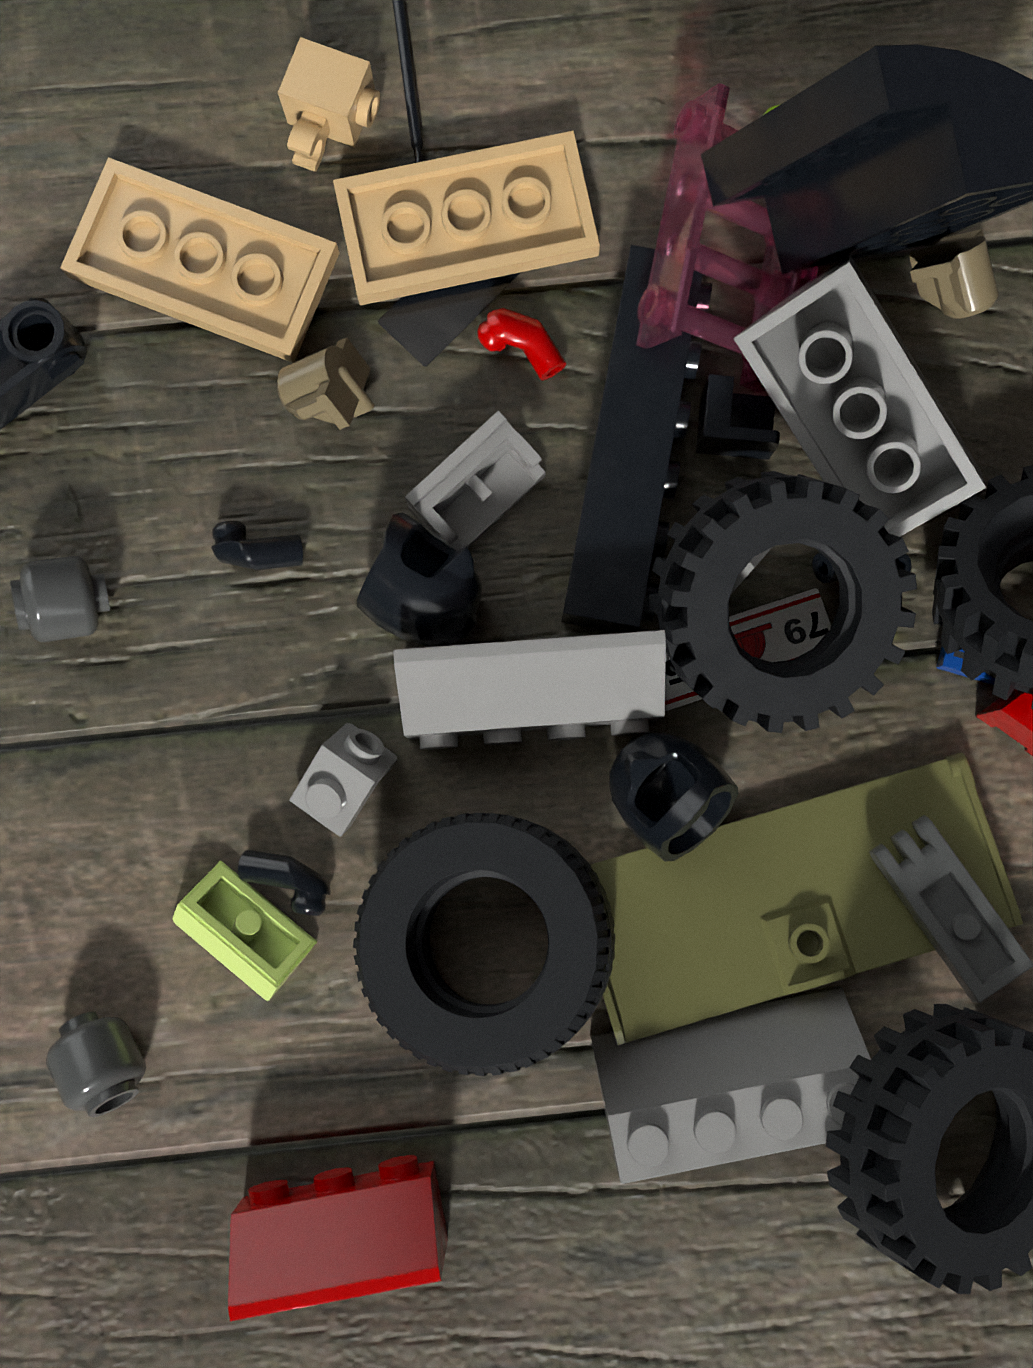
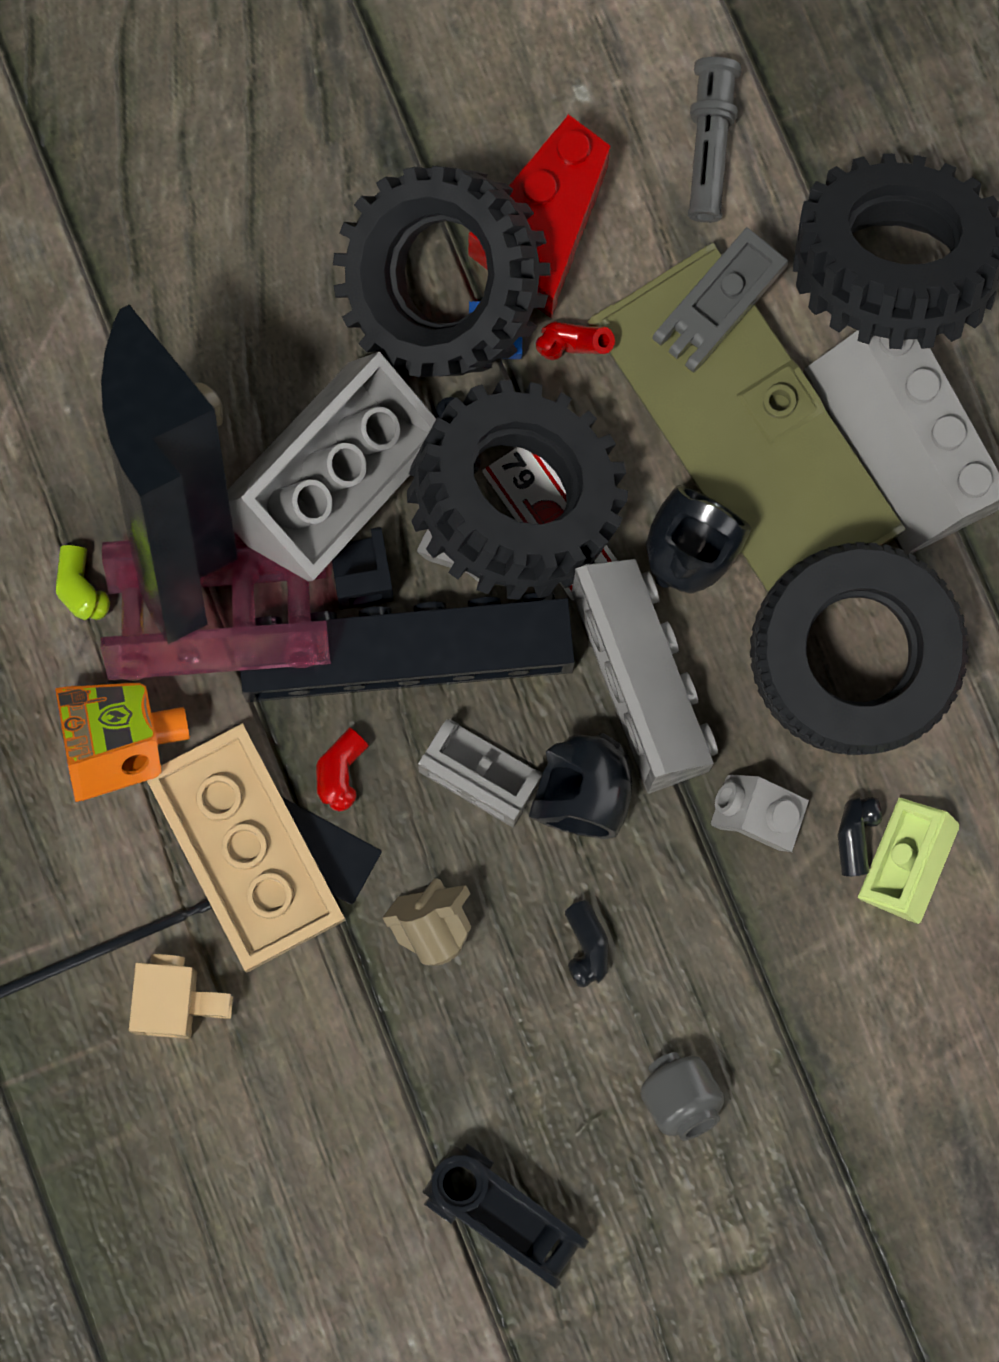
camera: 110 degrees left, 5 degrees down
tan plate [60,157,340,363] -> none
none -> torso [55,683,190,802]
none -> red arm [536,322,615,360]

